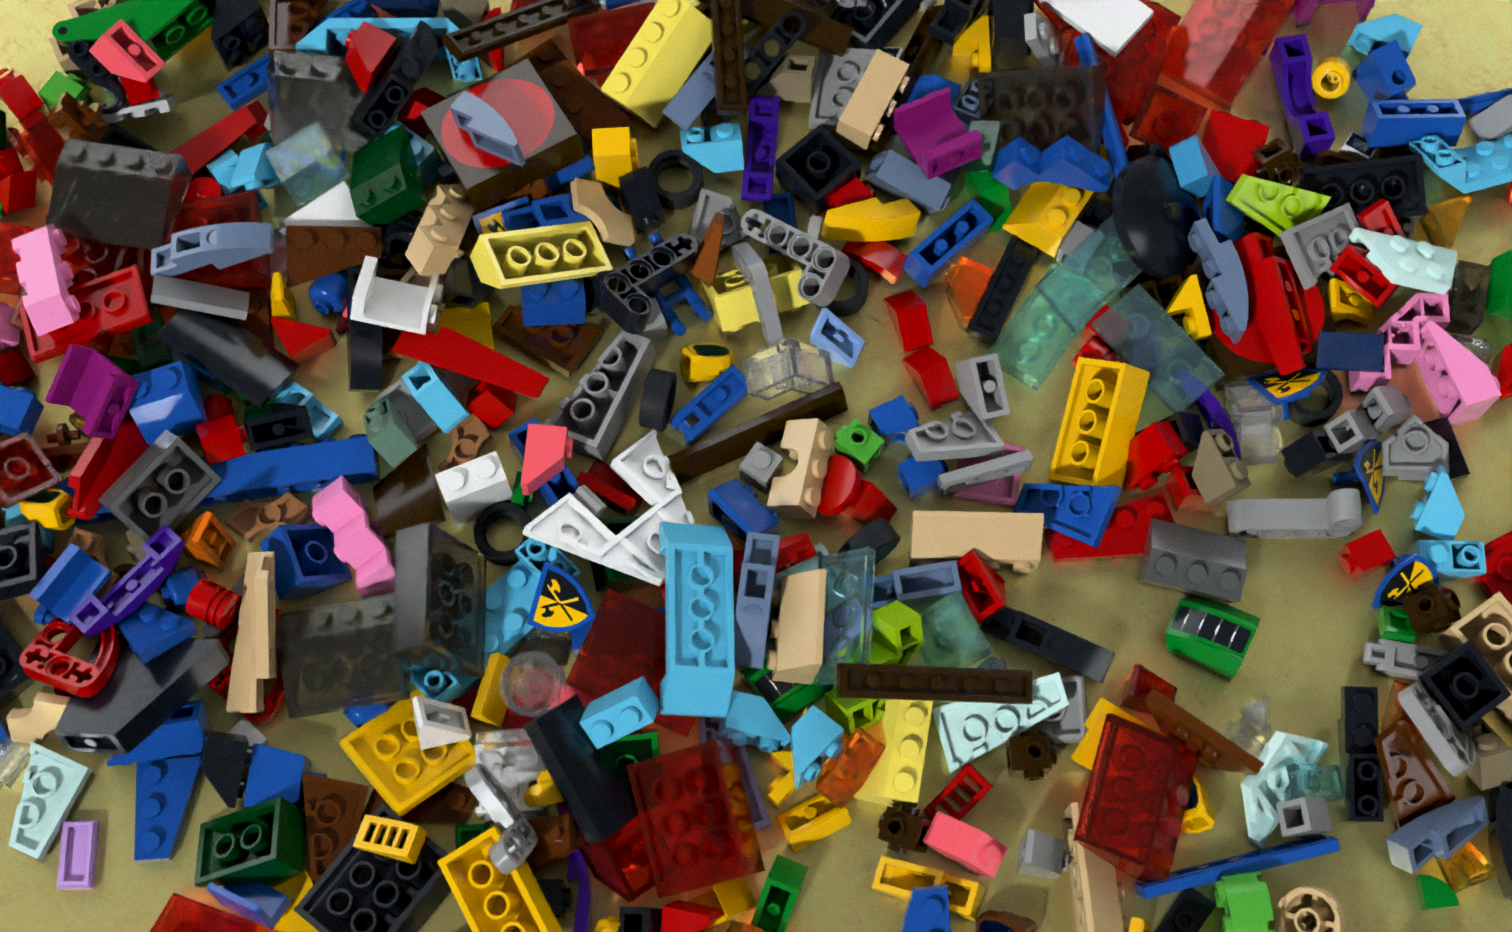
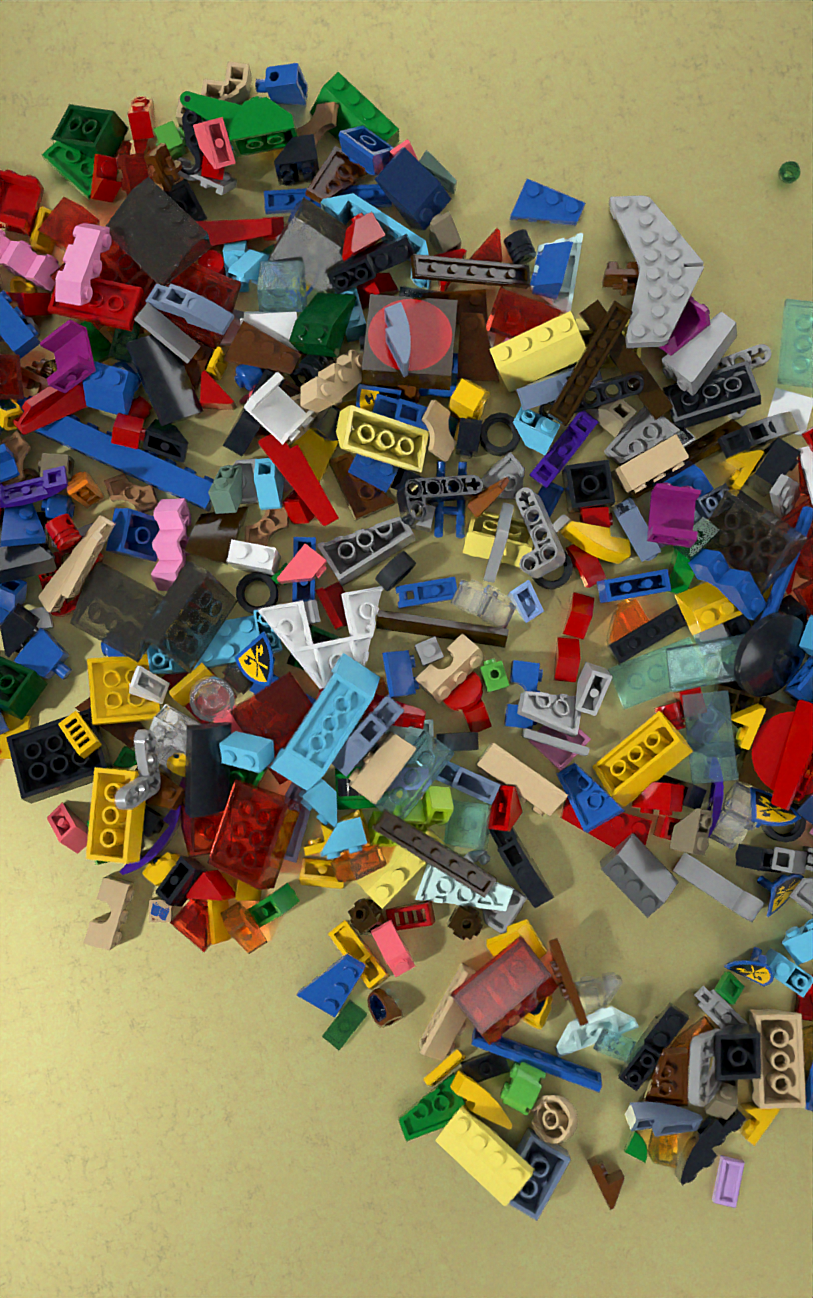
camera: 30 degrees right, 15 degrees up
dark grey slope [98,430,222,542] -> none
medium azure slope [272,380,343,441] -> none
reddish brown wing [302,773,369,881] -> none
yellow rock [680,343,735,382] -> none
light grey slope [1017,829,1069,879] -> none
clear red slope [1120,664,1177,715] -> none
green slope [1165,595,1260,681] -> none
sand blue slope [1188,218,1249,344] -> none
light grey brick [1276,796,1333,838] -> none
red brick [1338,529,1396,581] -> none
dark brown brick [1402,583,1462,634] -> none

